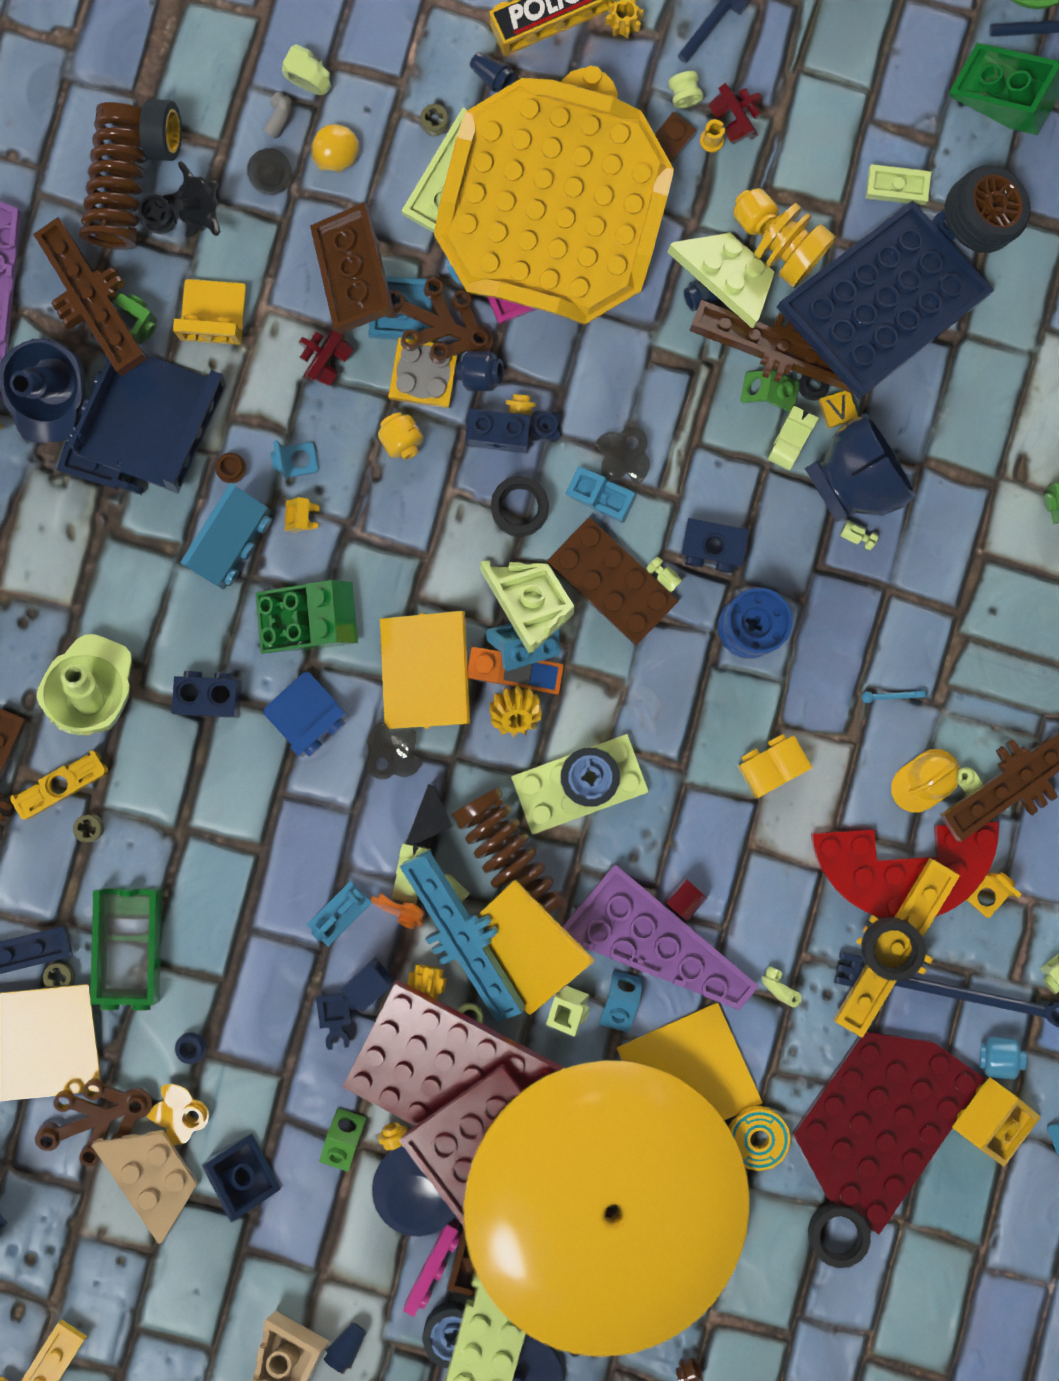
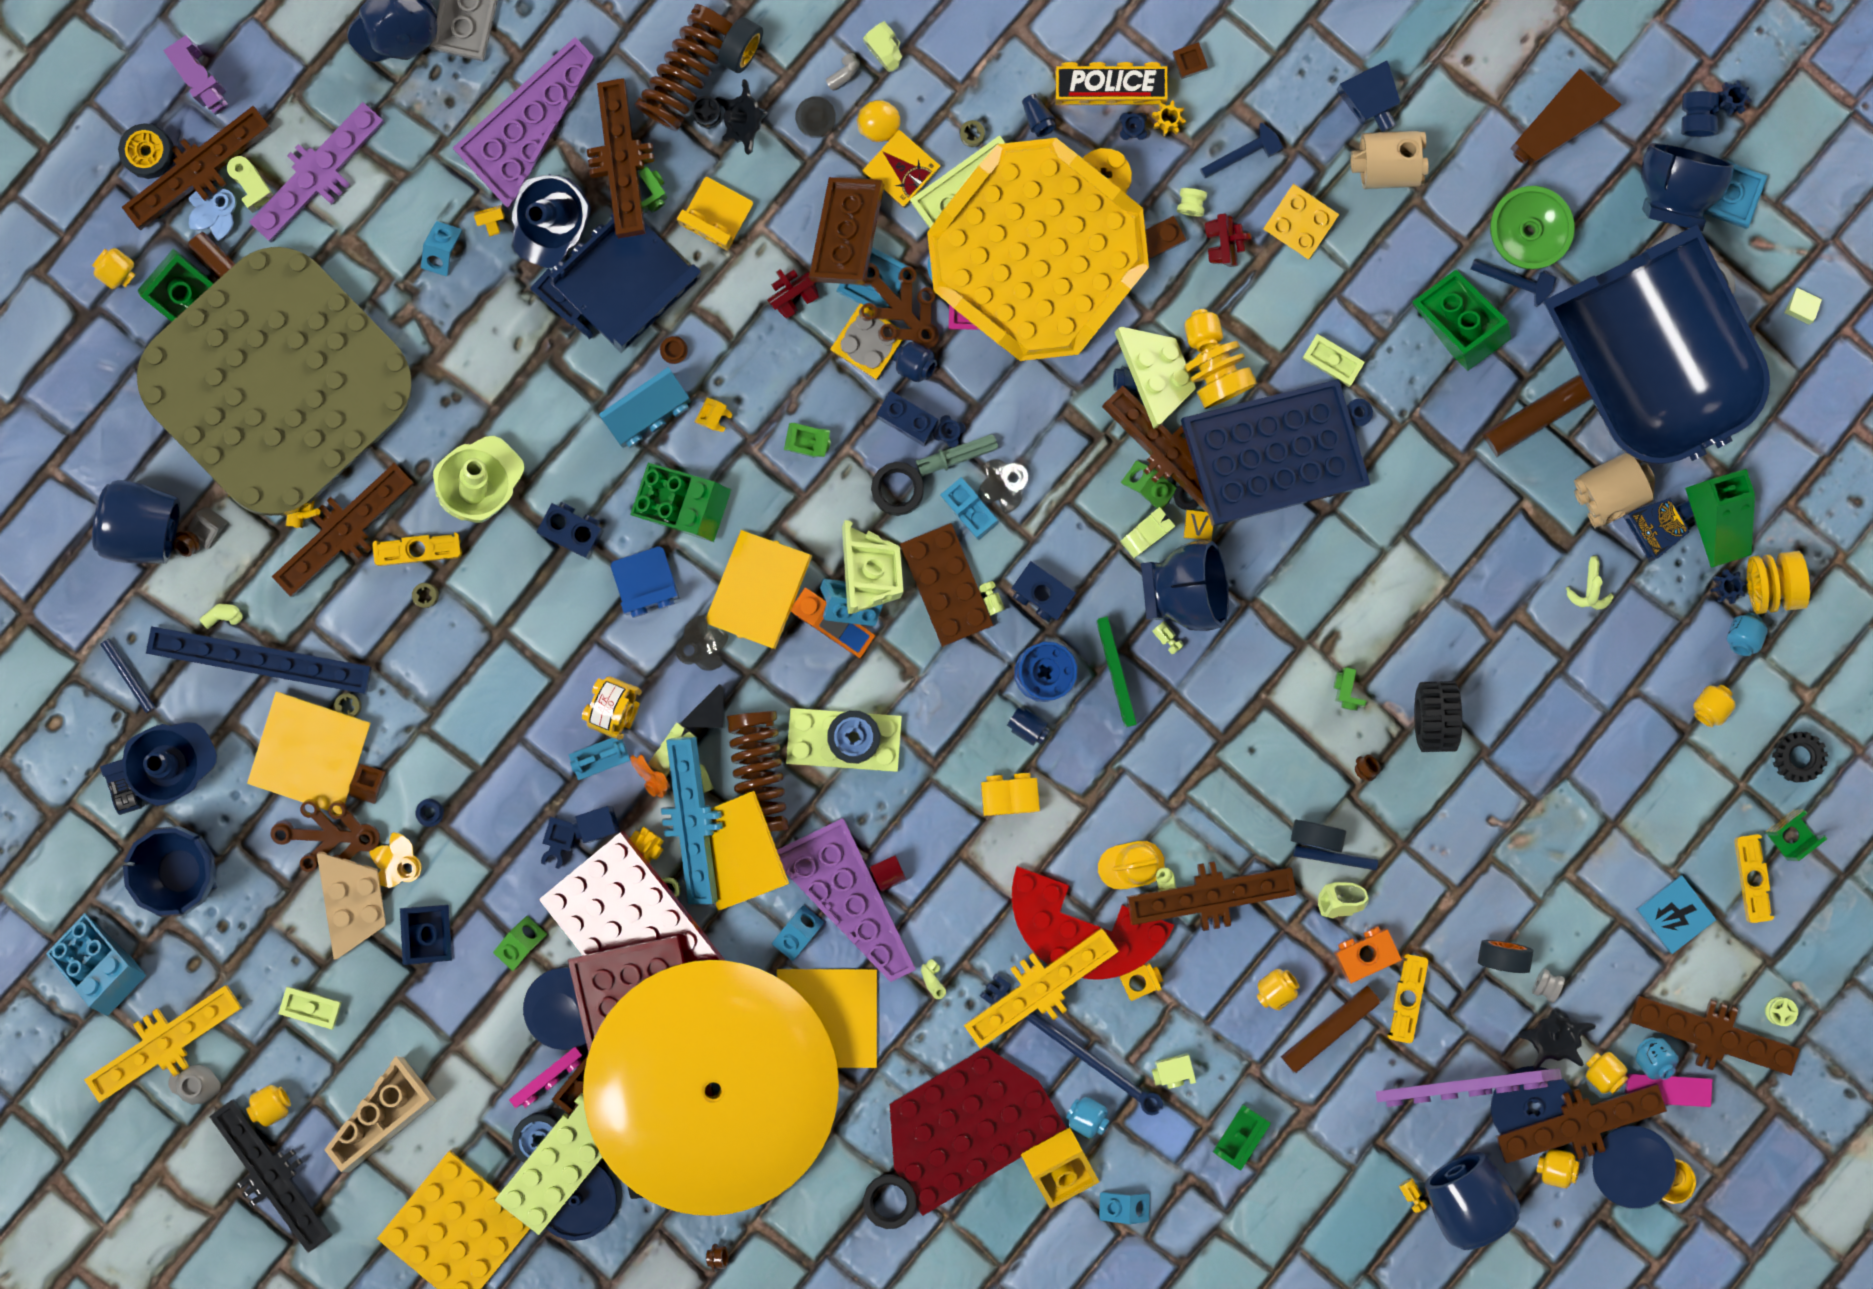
camera: 25 degrees right, 0 degrees up
door [90,888,163,1011] -> none
dark azure bracket [271,440,319,479] -> none
dark blue cone [323,1322,367,1374] -> none
yellow plate [377,1122,408,1150] -> none
yellow head [378,412,423,461] -> none
yellow gear [489,684,542,738] -> none
yellow plate [506,394,536,415] -> none
yellowish green brick [546,985,590,1037] -> none
yellow pin [700,119,725,153] -> none
yellow tile [729,1106,791,1171] -> none
dark azure hinge [861,691,927,703] -> none
black tyre [861,917,926,981] -> none
black wheel [944,165,1031,253] -> none
none -> yellowish green plate [278,986,342,1030]
none -> reddish brown slope [349,763,386,804]
none -> yellow brick [582,676,642,740]
none -> bright green bracket [784,423,831,458]
none -> yellow tile [862,130,941,208]
none -> sand green axle [915,435,998,477]
none -> dark blue brick [1007,707,1050,746]
none -> green tile [1096,616,1137,728]
none -> dark blue plate [1119,113,1147,140]
none -> yellow hinge [1263,183,1340,260]

